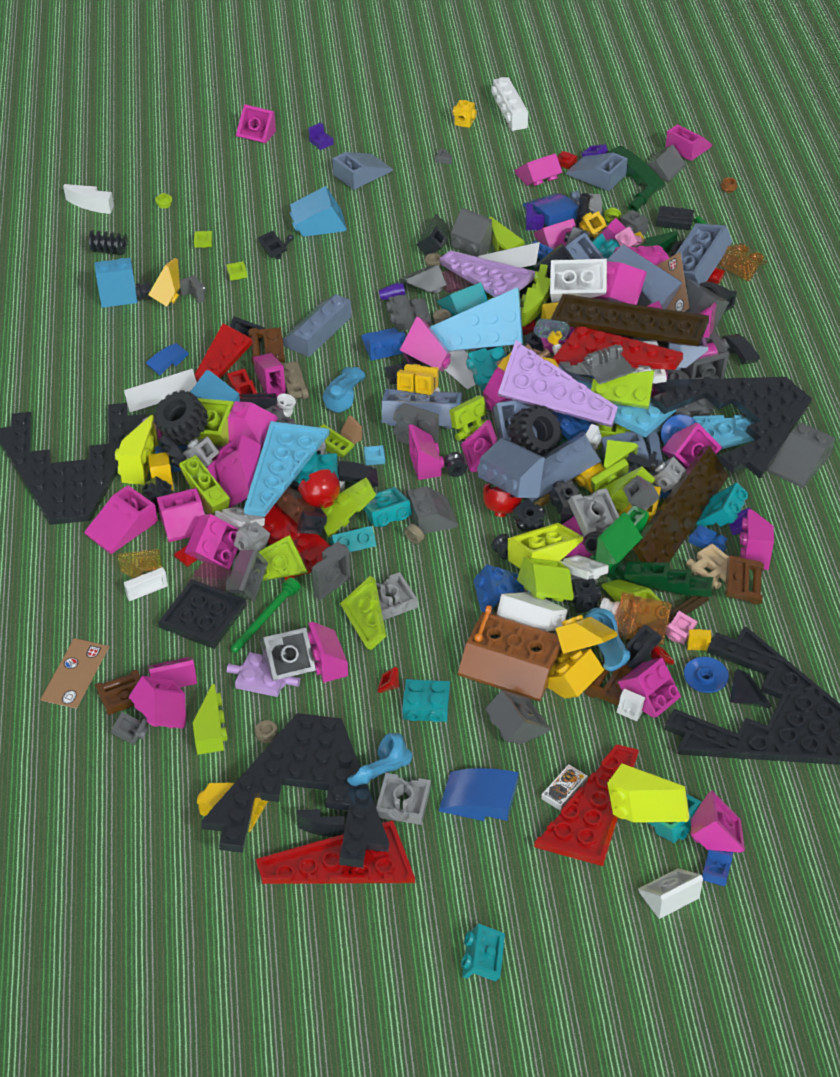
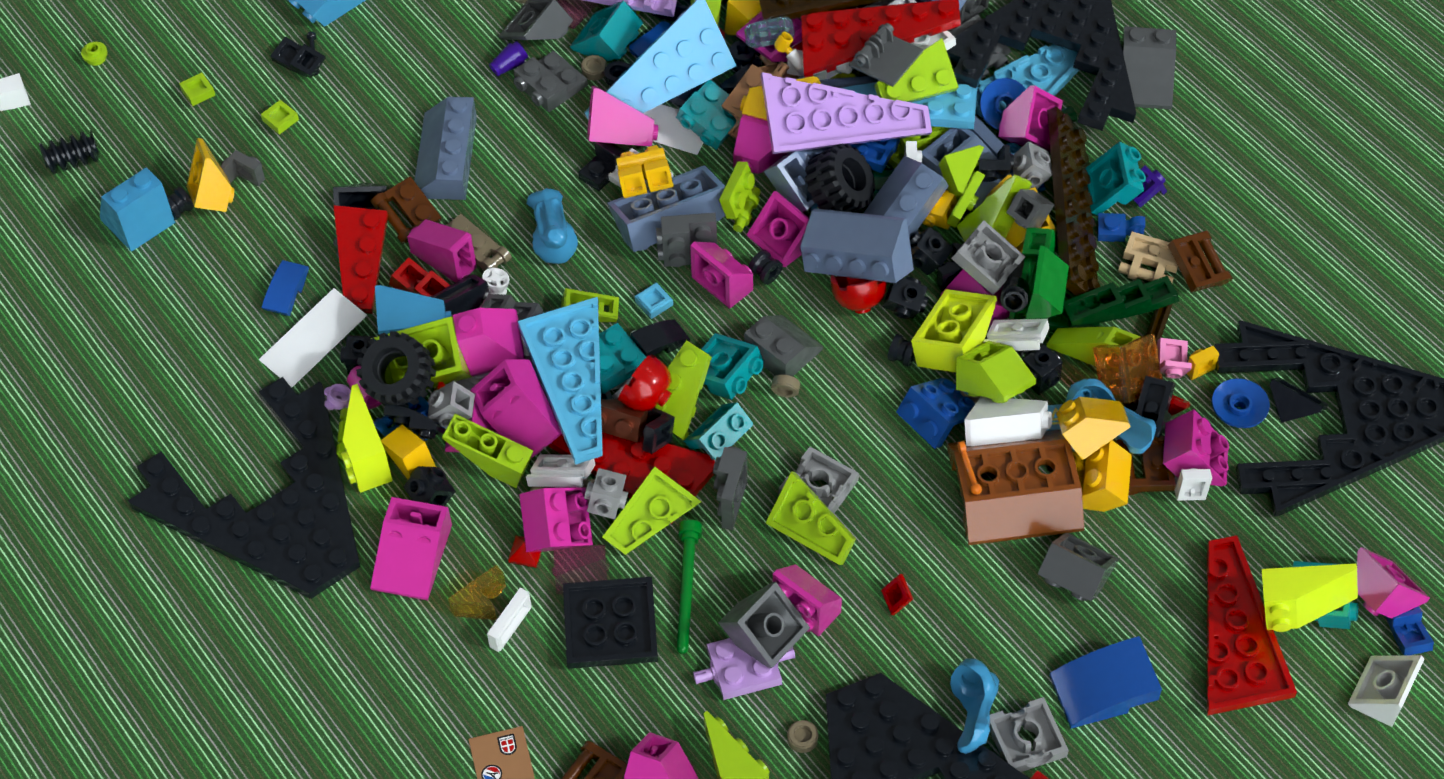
camera: 30 degrees left, 10 degrees up
dark pink slope [148,657,197,688] -> none
dark pink slope [157,488,204,542] -> none
dark grey slope [226,550,268,602] -> none
medium nougat slope [340,415,362,444] -> none
blue bracket [362,328,406,361] -> none
teal plate [402,679,450,722] -> none
tile [542,764,588,811] -> none
white wheel [600,598,621,621] -> none
dark pink slope [739,509,774,570] -> none

